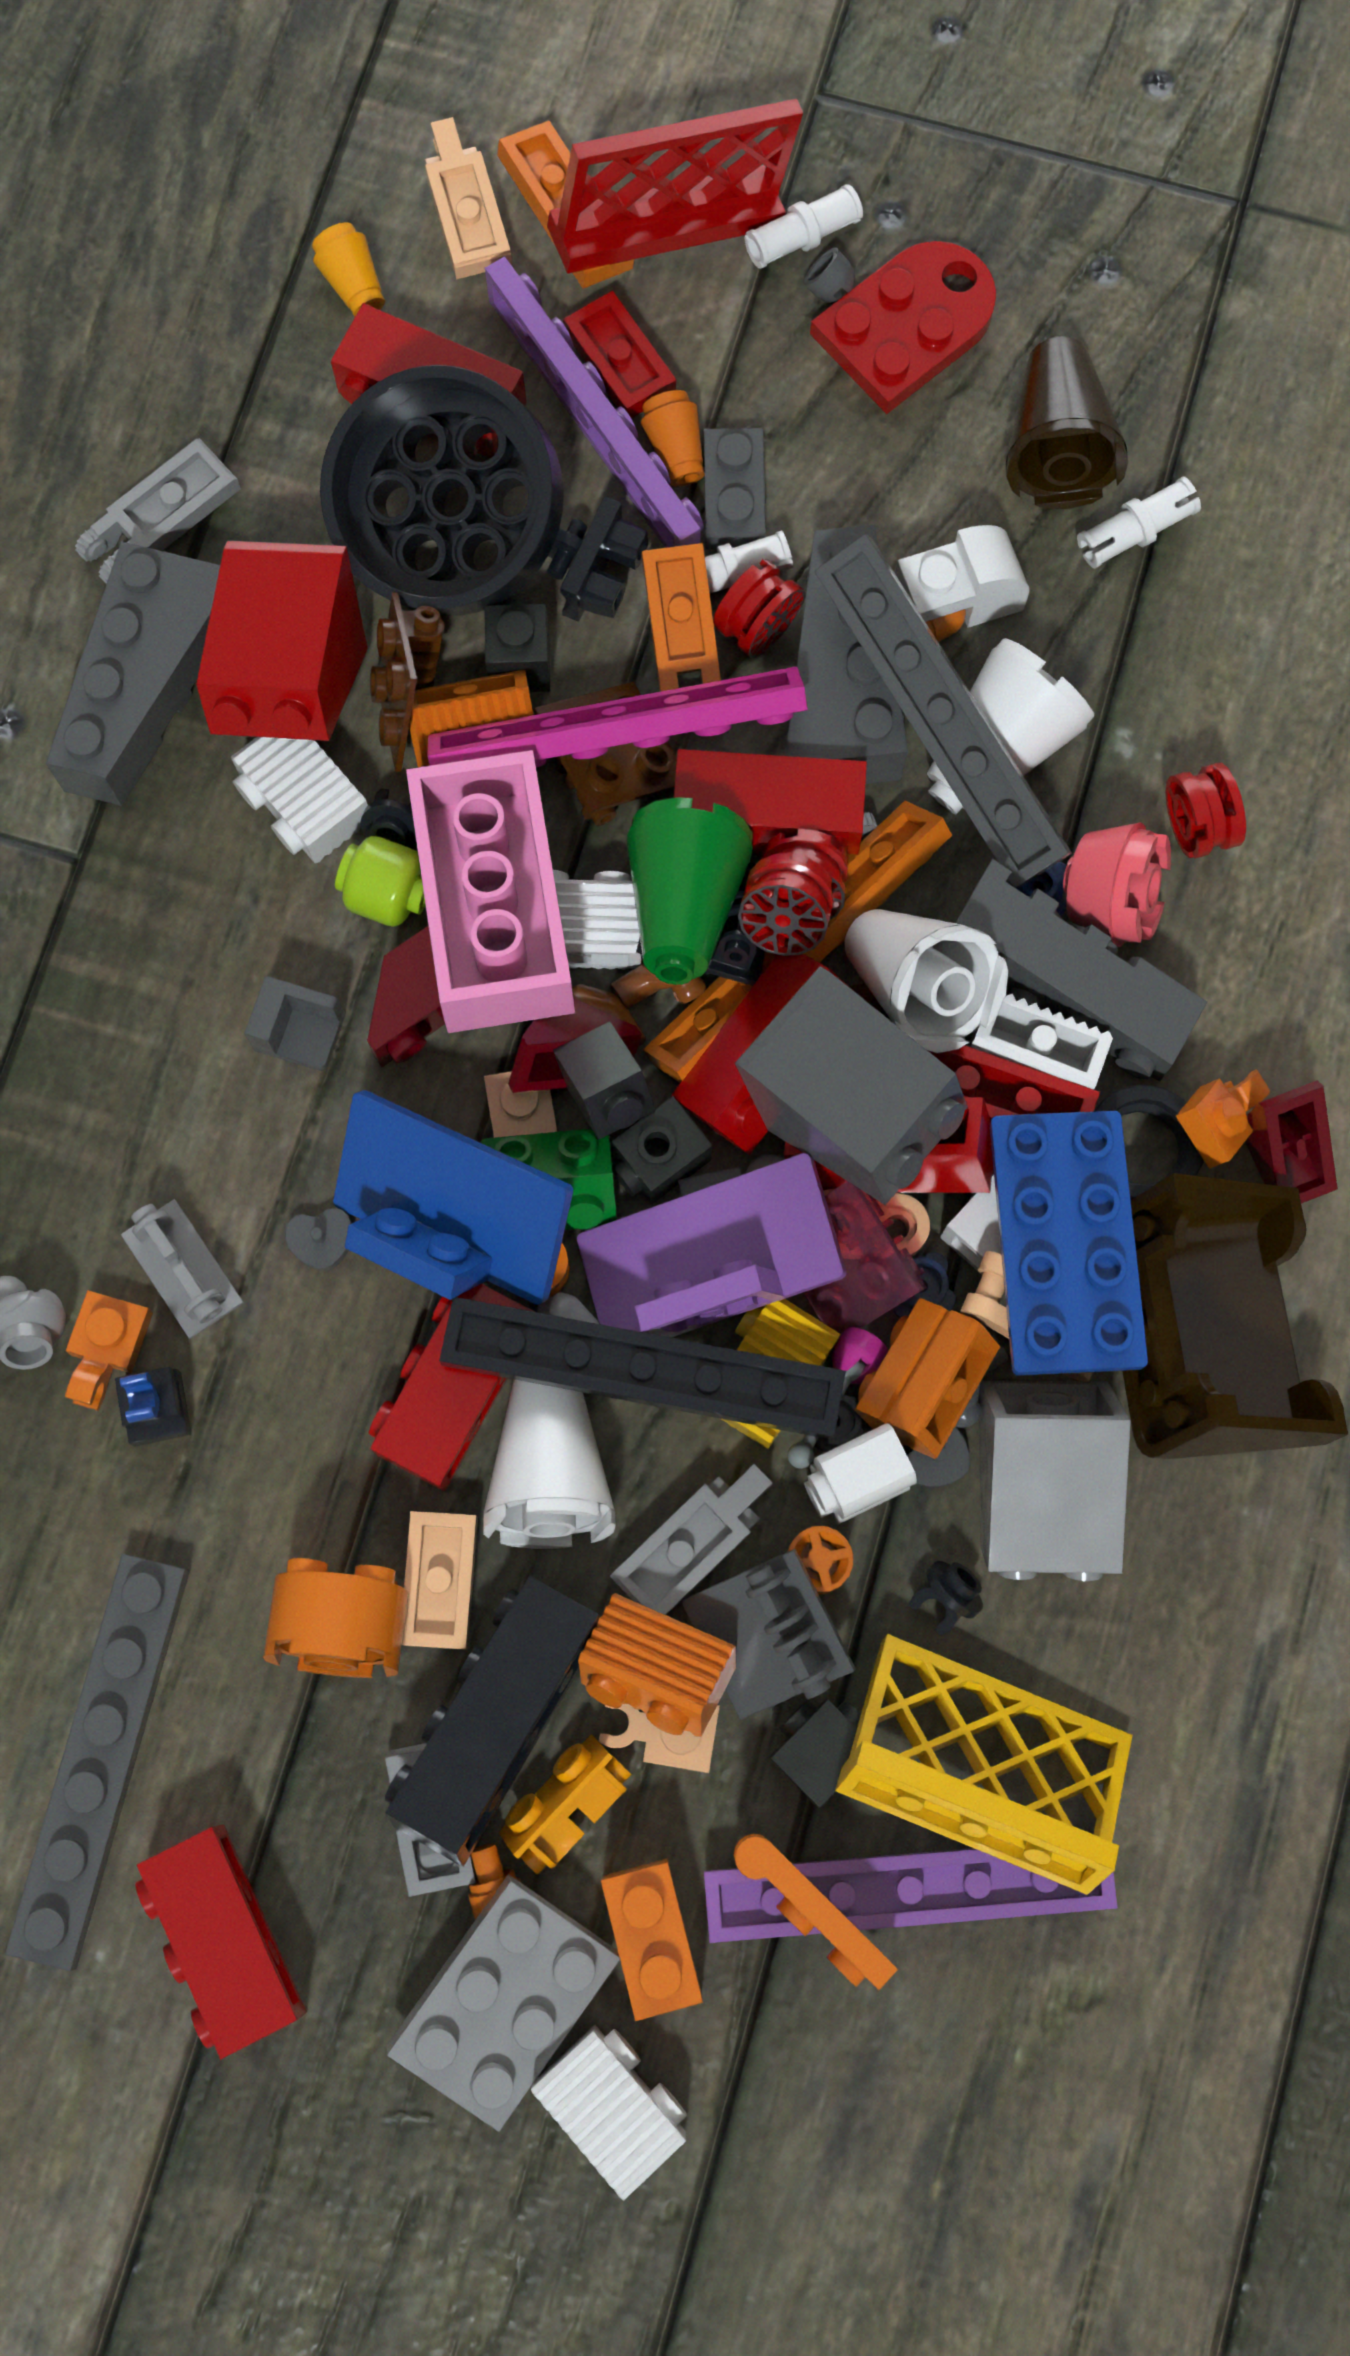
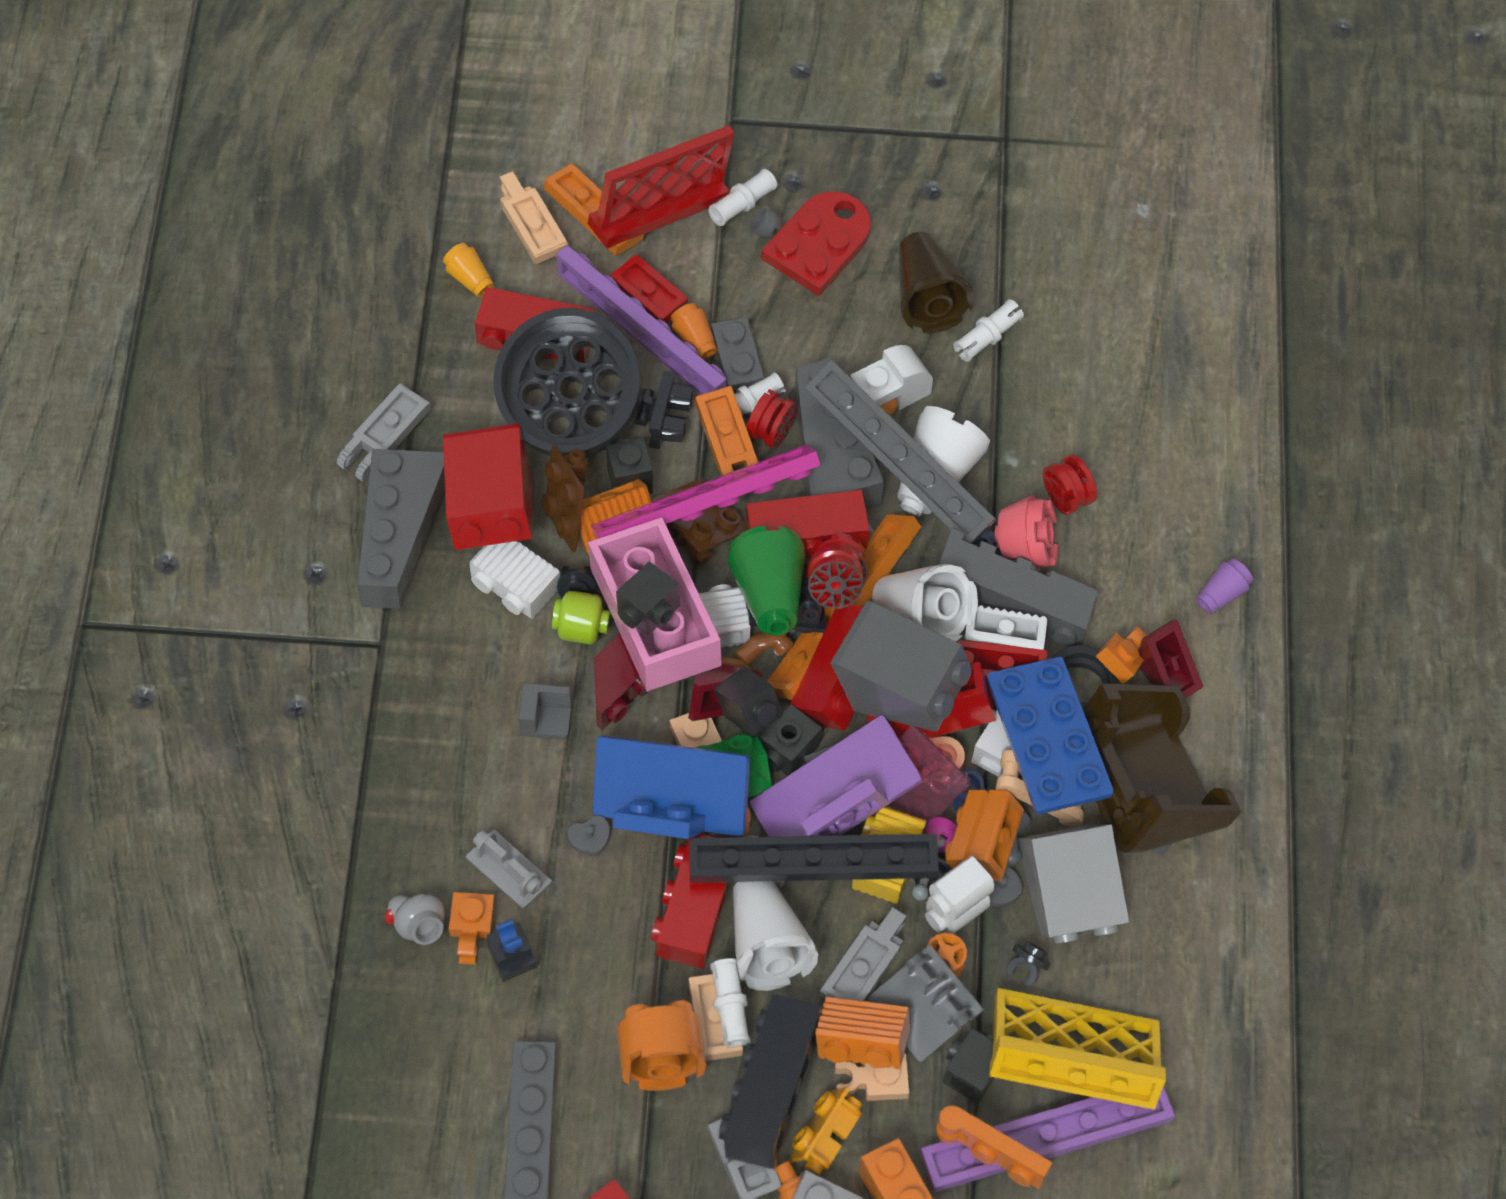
camera: 15 degrees left, 15 degrees down
none -> pearl dark grey brick [616,561,680,636]
none -> white pin [710,958,750,1048]

